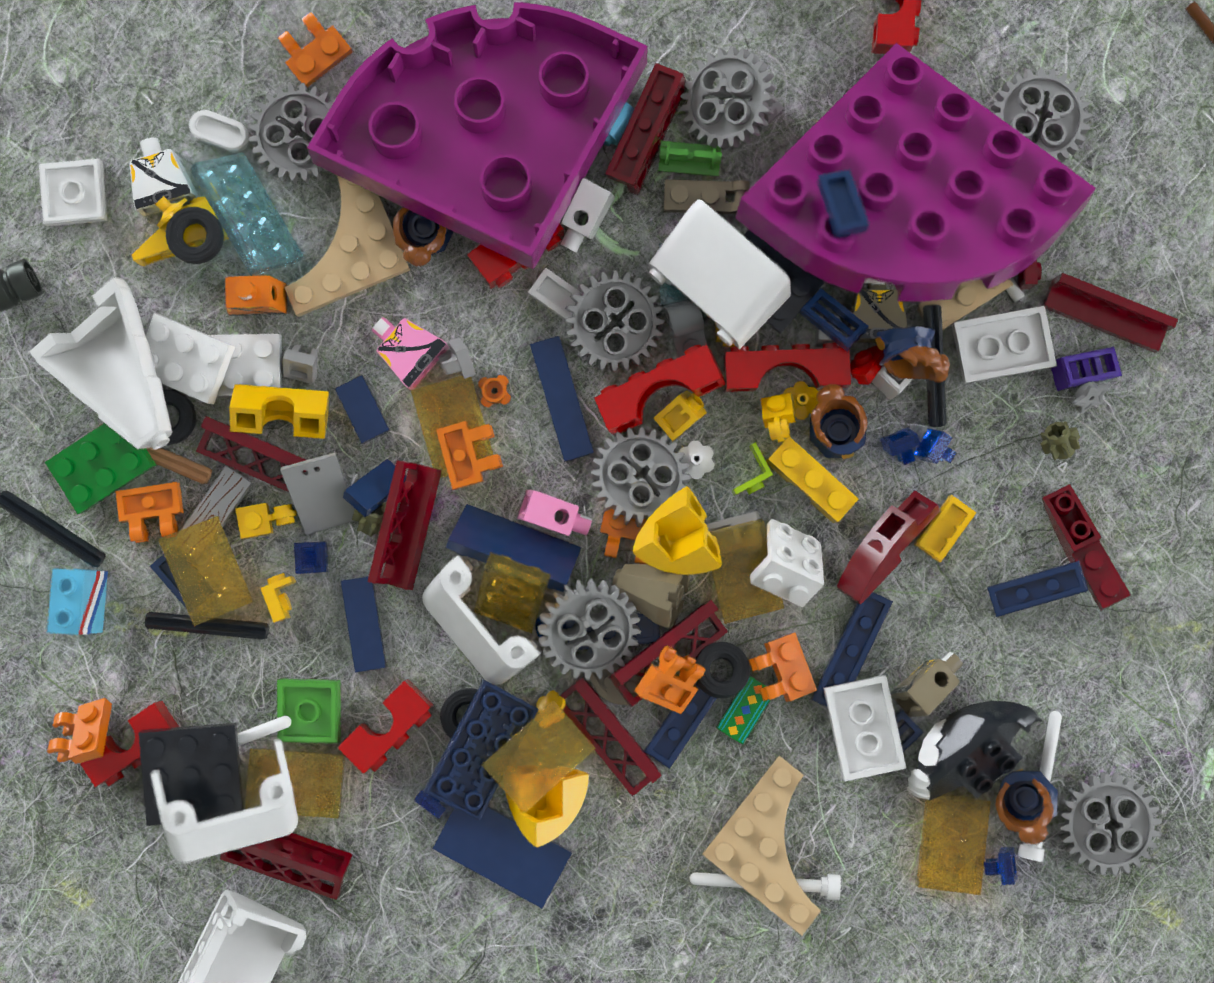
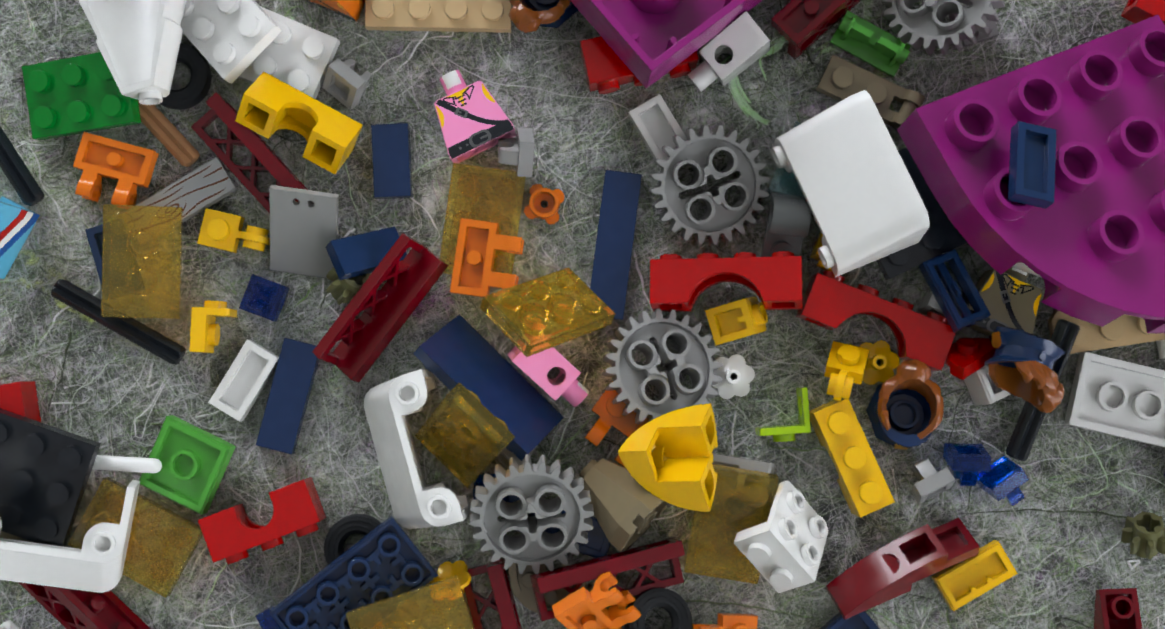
camera: 25 degrees right, 0 degrees up
none -> white tile [208,339,279,422]
none -> clear yellow plate [480,267,615,357]
none -> light grey tile [911,457,955,505]

